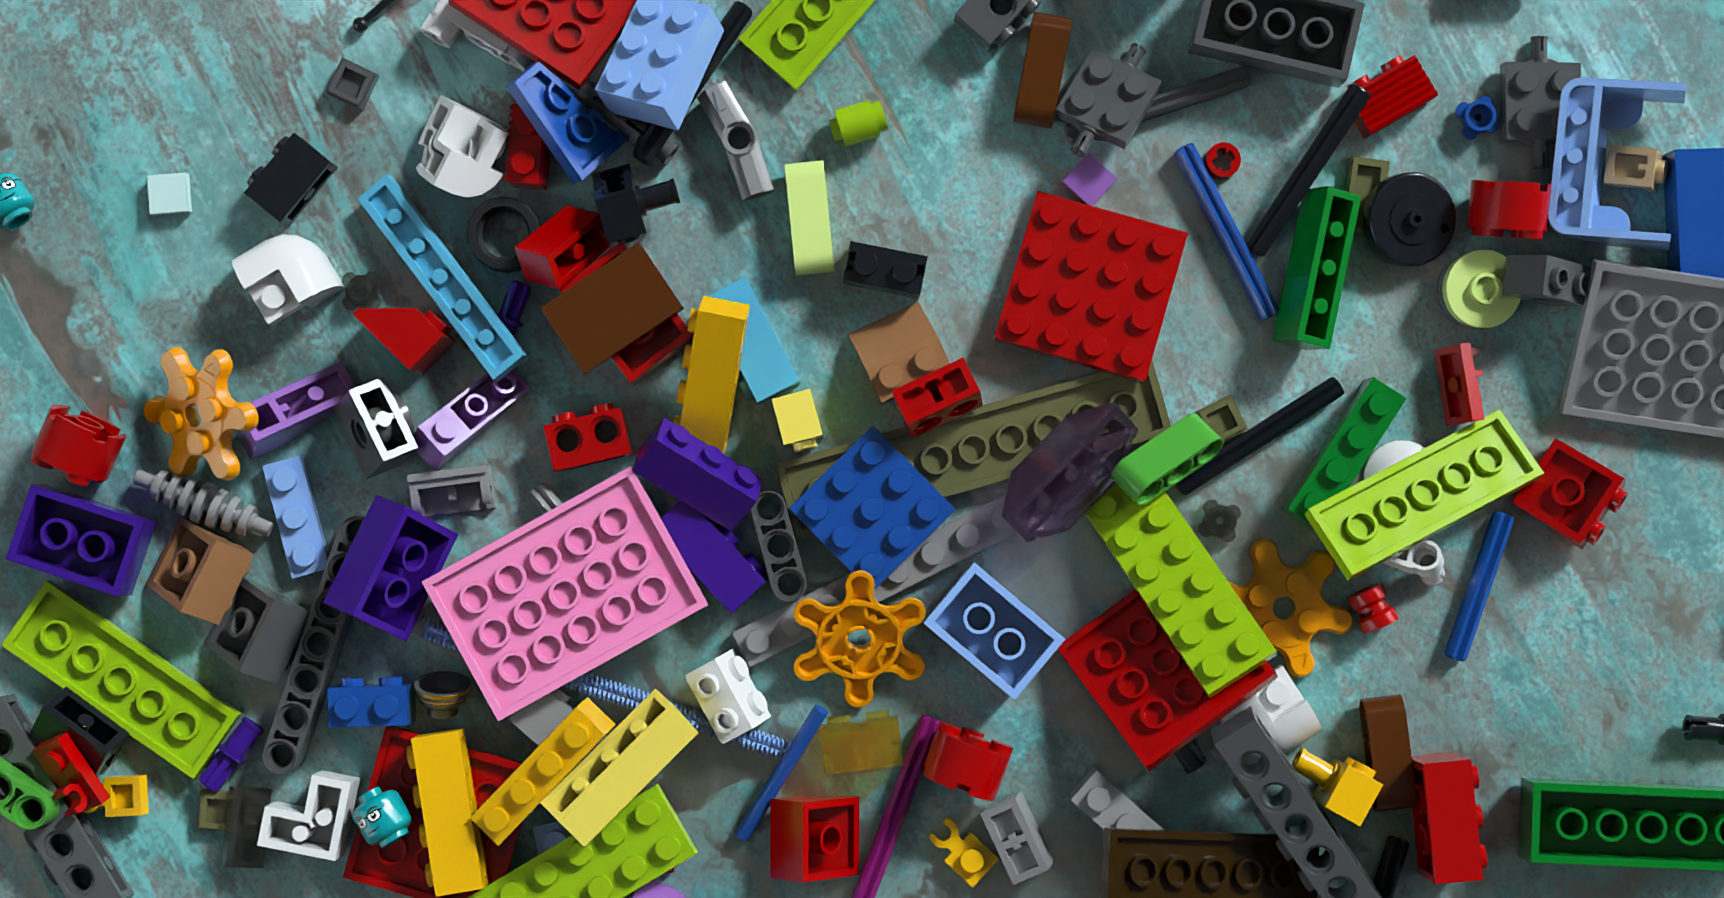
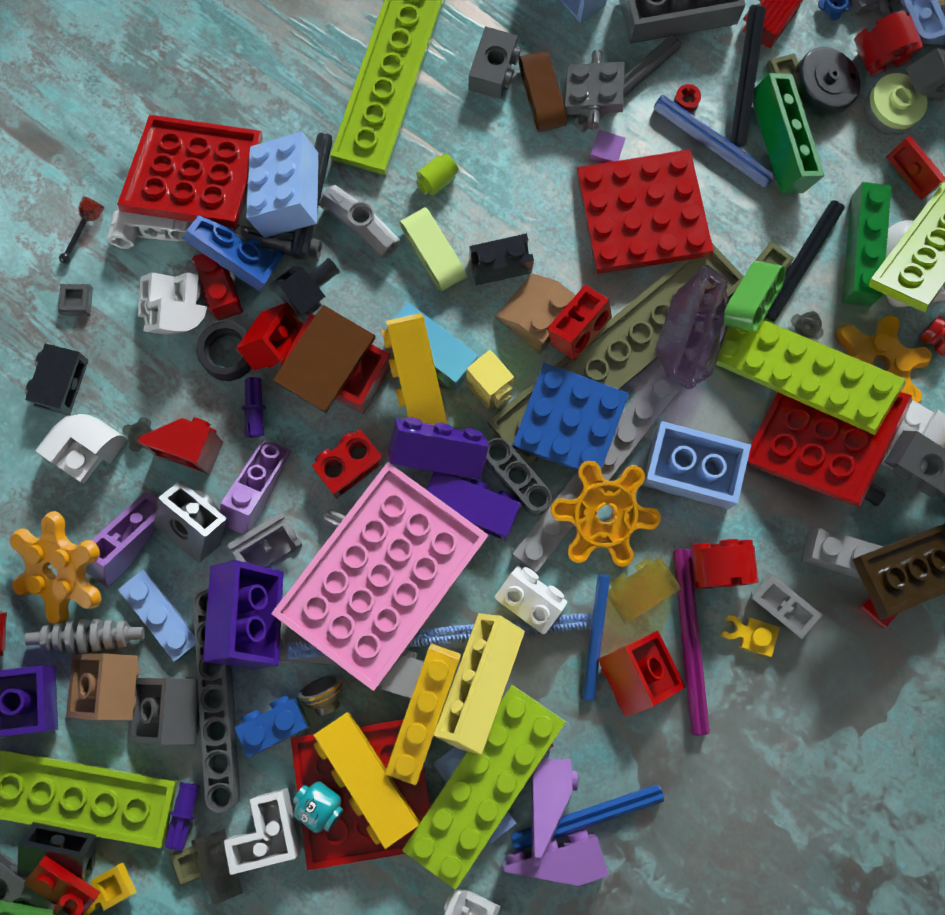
camera: 30 degrees left, 10 degrees down
medium azure plate [357,174,528,381] -> none

